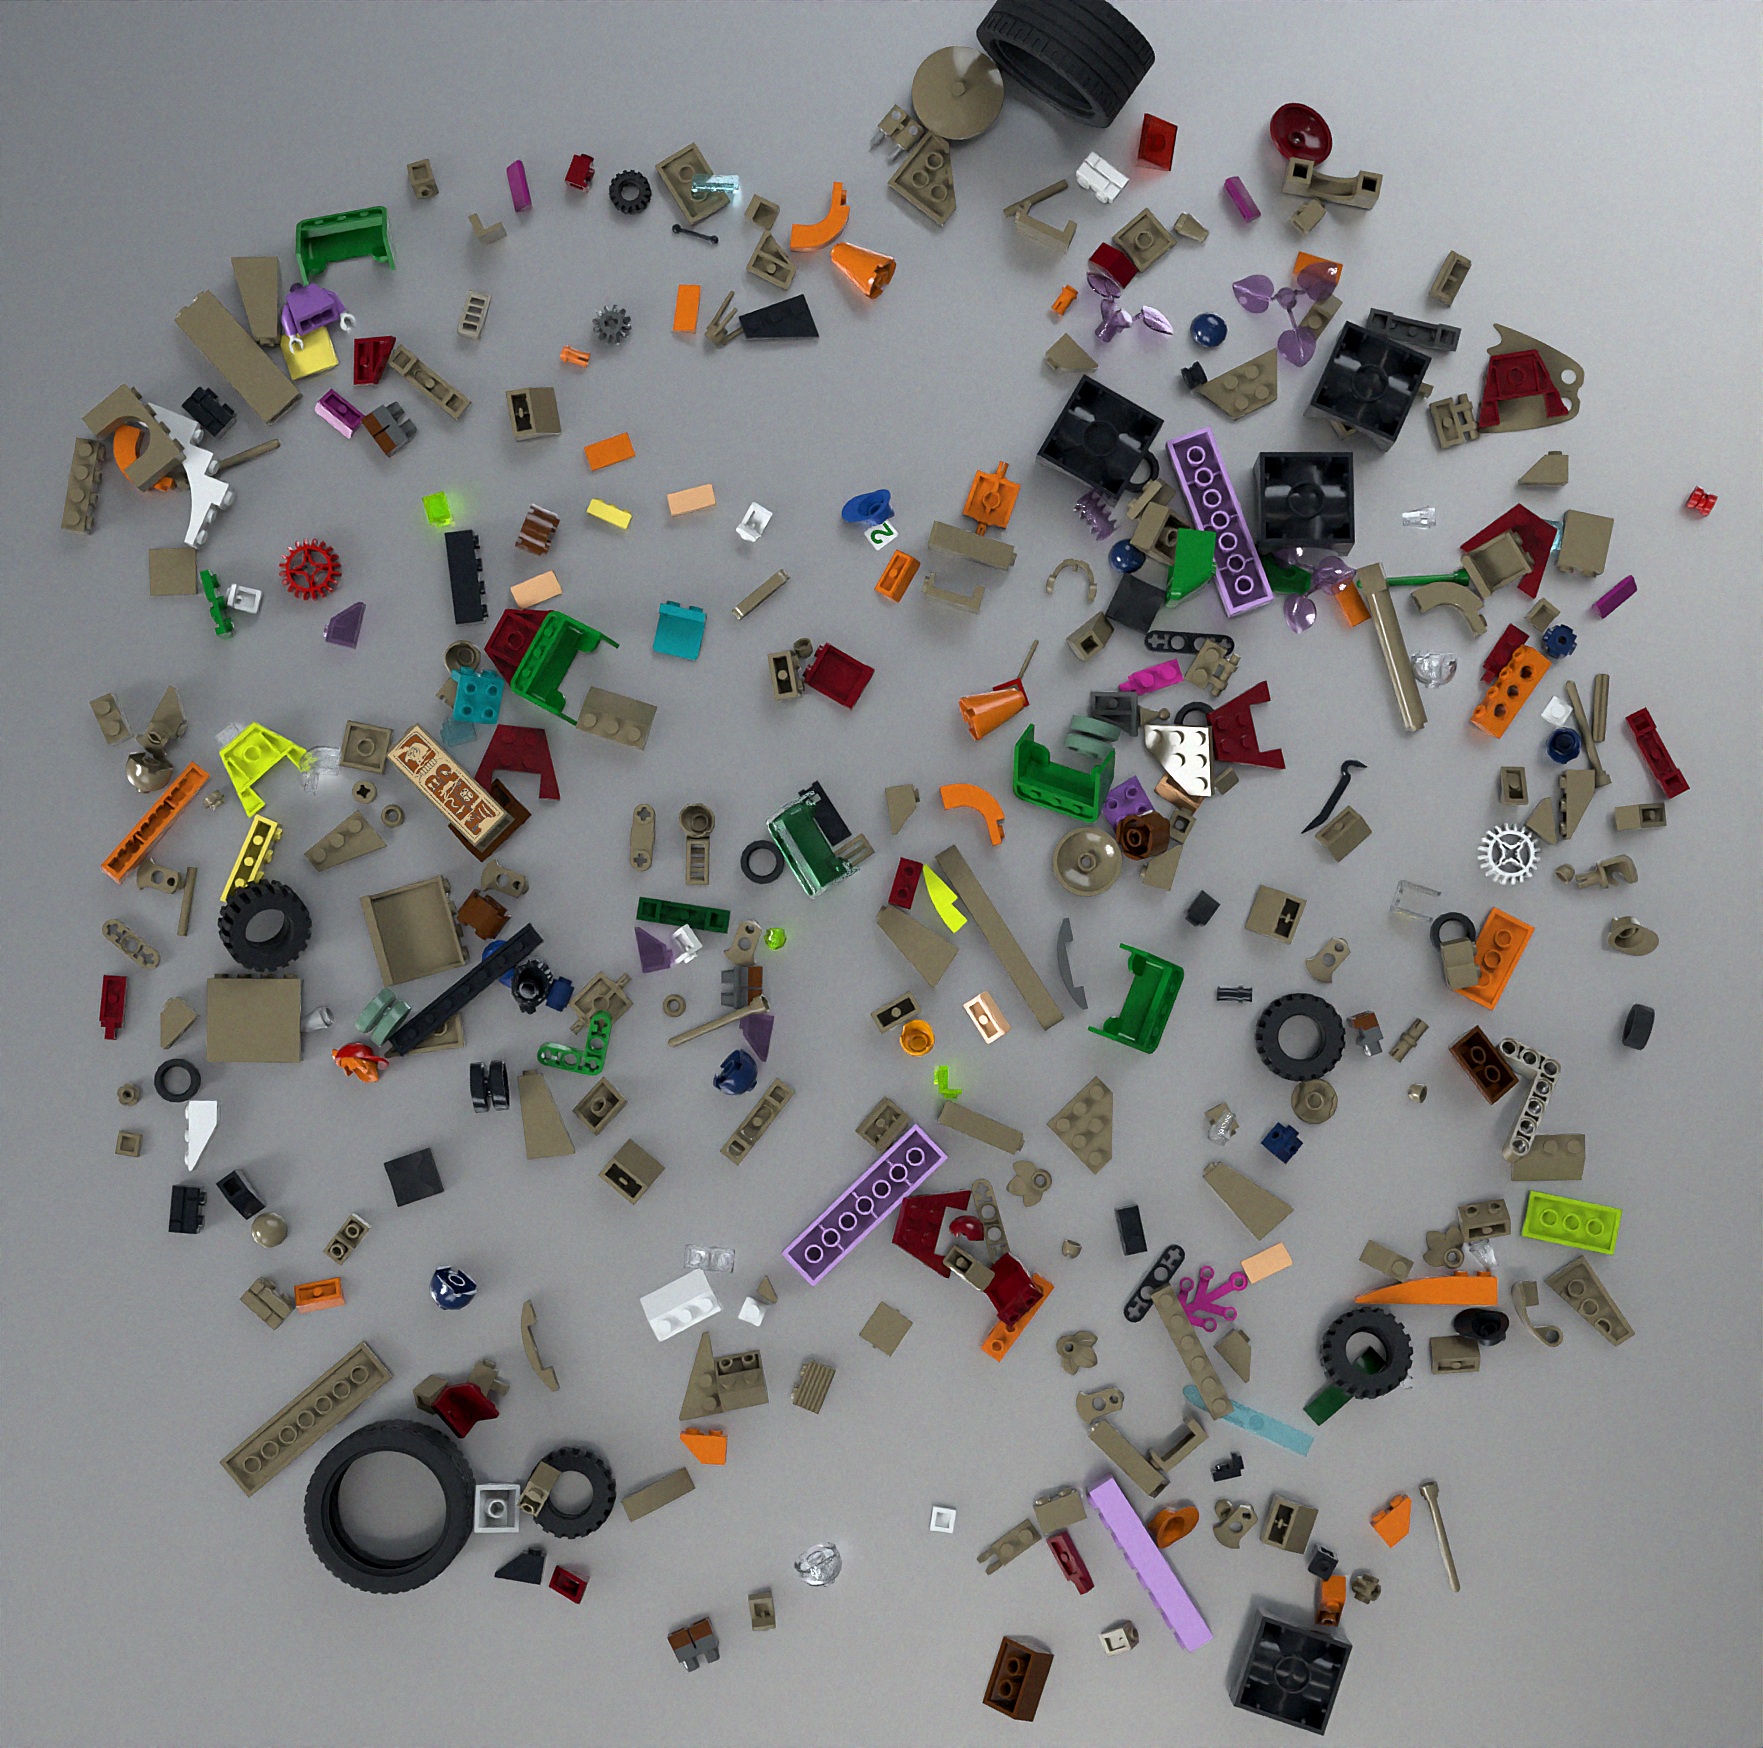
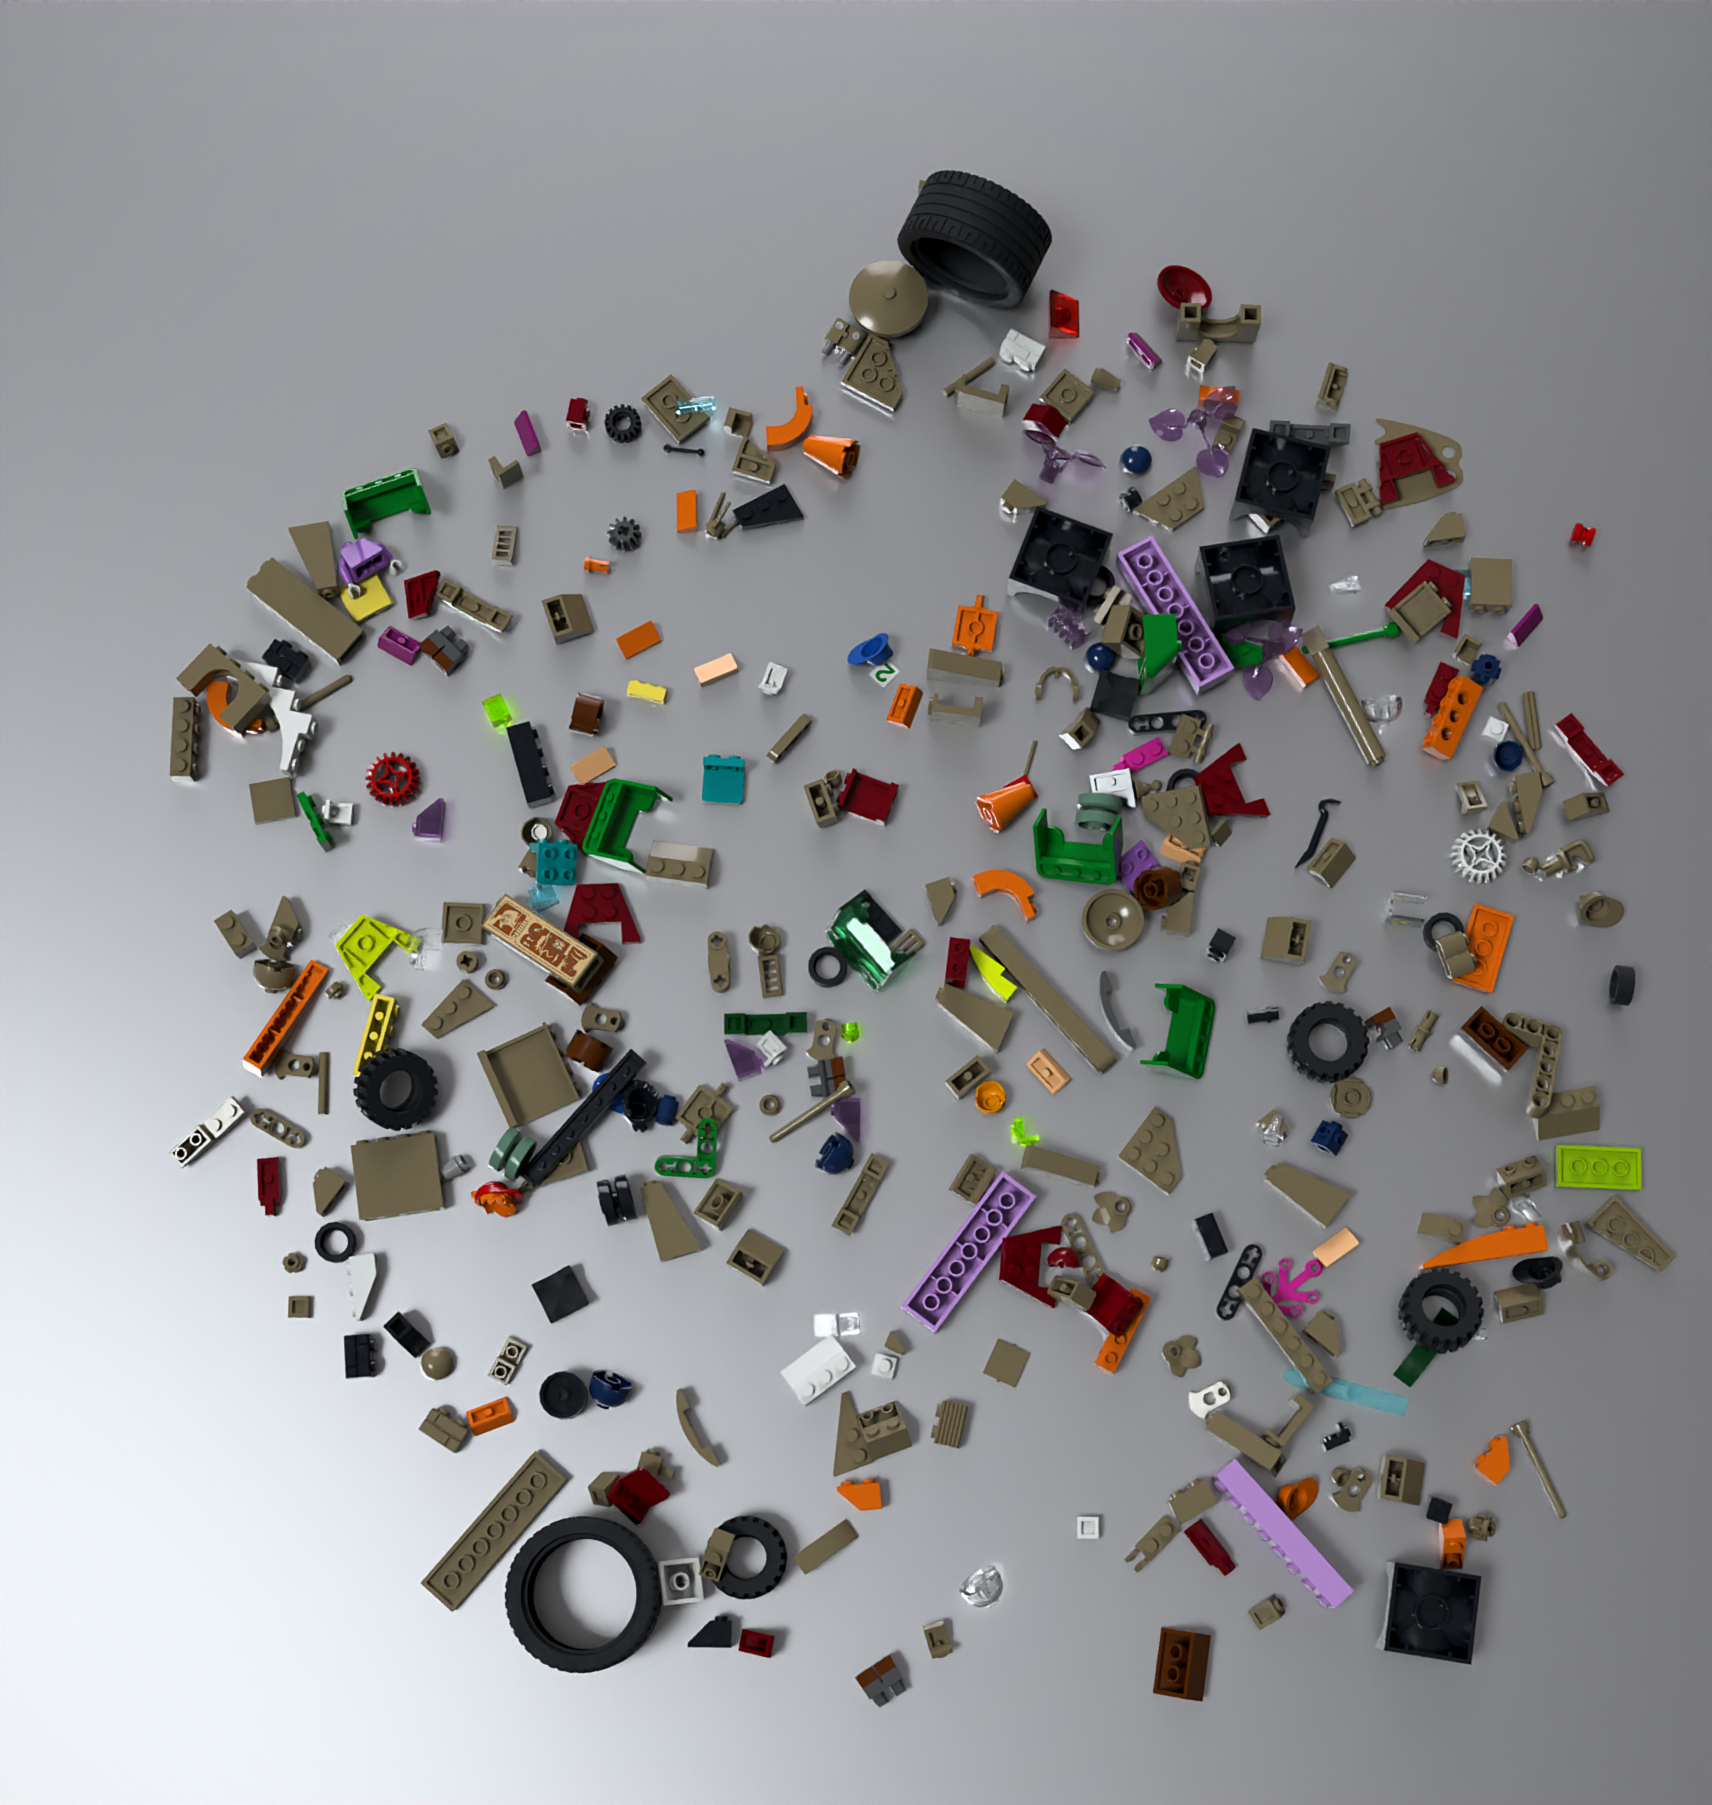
camera: 15 degrees left, 10 degrees down
orange pin [1051,285,1078,316] -> none
dark tan arch [1411,582,1488,638] -> none
none -> slope [169,1096,247,1168]
none -> black wheel [539,1371,589,1420]

